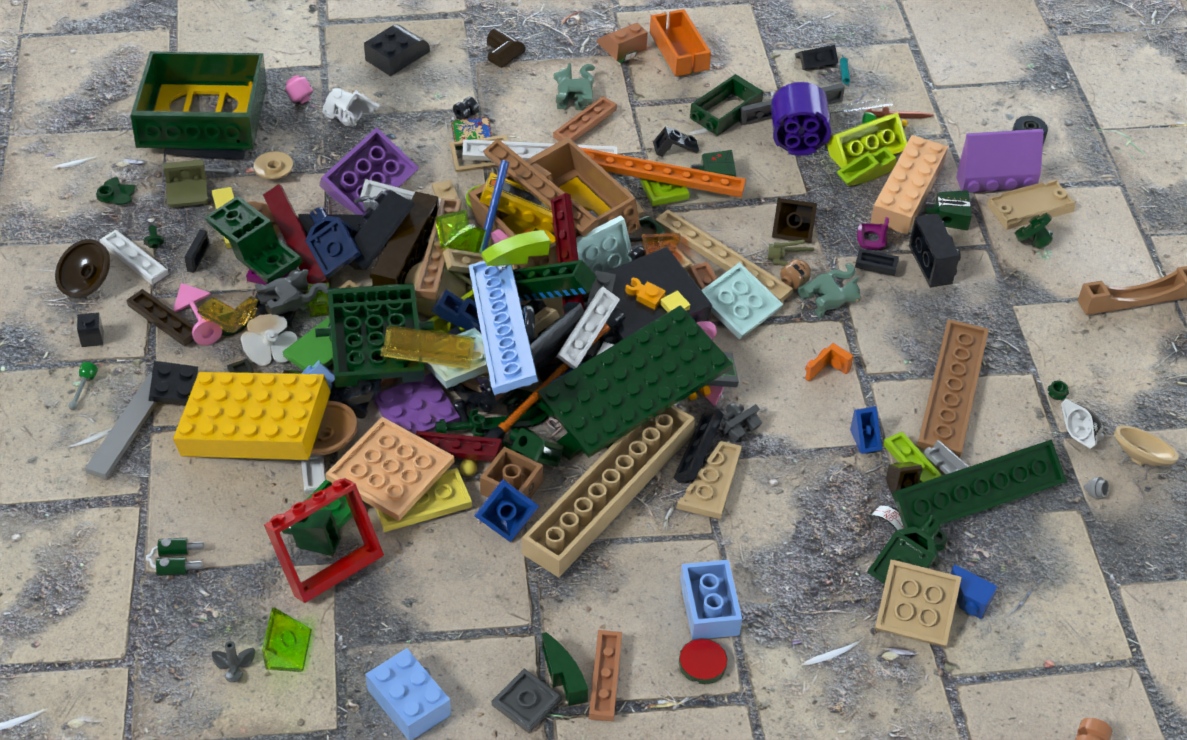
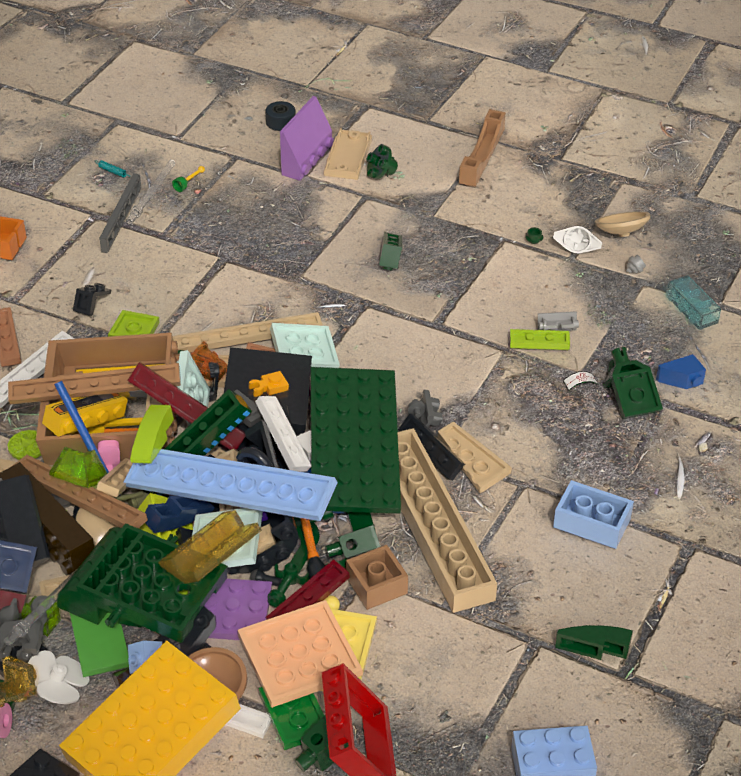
camera: 55 degrees left, 5 degrees down
pearl dark grey tile [227,358,254,373] -> none
blue slope [474,479,539,542] -> none
dark grey tile [491,668,562,734] -> none
orange plate [555,142,746,198] -> none
nougat plate [589,630,622,722] -> none
light yellow tile [660,290,690,312] -> none
red tile [679,638,728,685] -> none
dark green window [690,74,764,136] -> none
dark green torso [690,150,736,177] -> none
olive plant [768,240,814,266] -> none
dark purple brick [771,82,831,156] -> none
dark brown slope [772,198,817,243] -> none
medium nougat head [780,259,811,289] -> none
black panel [795,45,839,70] -> none
sand green animal [798,263,861,318] -> none
orange bracket [805,343,854,381] -> none
neon yellow slope [826,113,907,169] -> none
lime slope [837,146,897,186] -> none
blue slope [850,406,882,454] -> none
black piece [855,248,899,276] -> none
magenta piece [857,217,889,250] -> none
copper sword [865,107,934,118] -> none
light nougat brick [870,135,948,235] -> none
tan plate [874,559,962,648] -> none
dark brown slope [886,462,923,499] -> none
dark green plate [892,439,1067,529] -> none
black brick [909,214,961,288] -> none
medium nougat plate [917,319,989,458] -> none
dark green torso [924,190,972,231] -> none
none -> clear bar [4,568,78,646]
none -> dark green slope [379,232,402,270]
none -> clear light blue brick [667,275,721,330]

